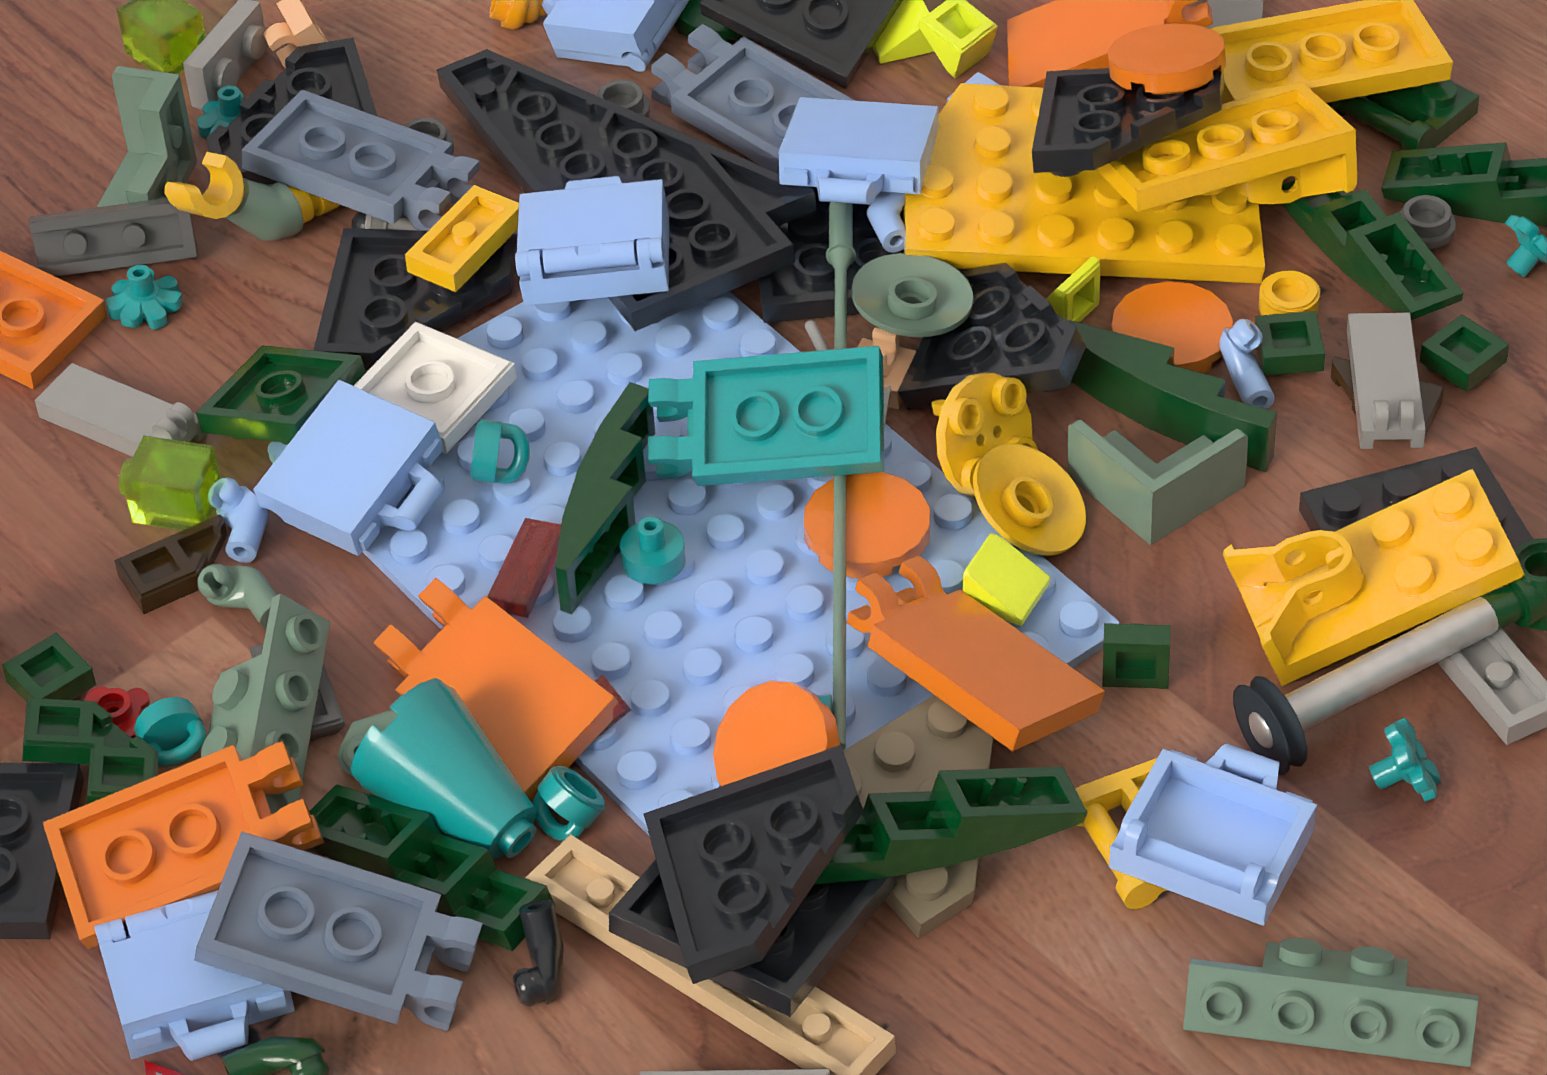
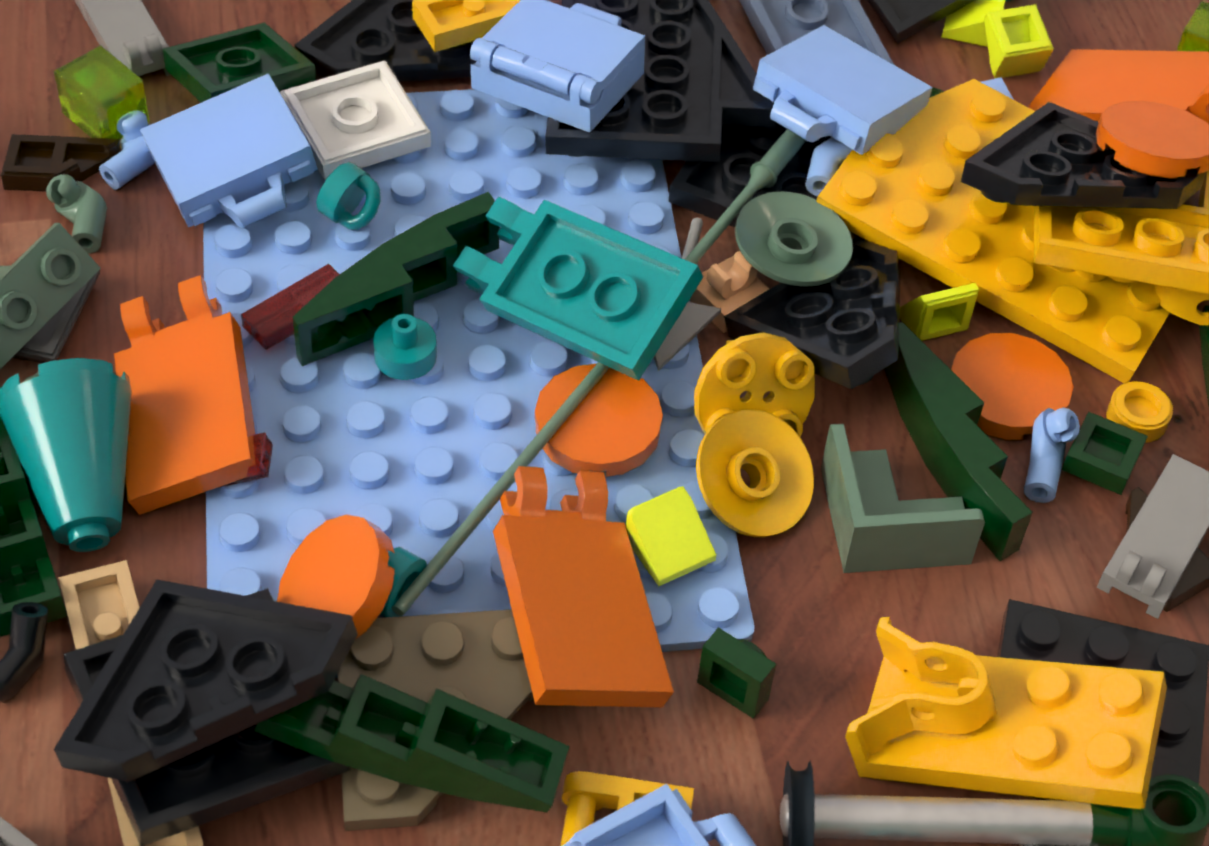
camera: 25 degrees right, 5 degrees up
teal tile [533,766,605,841] -> none

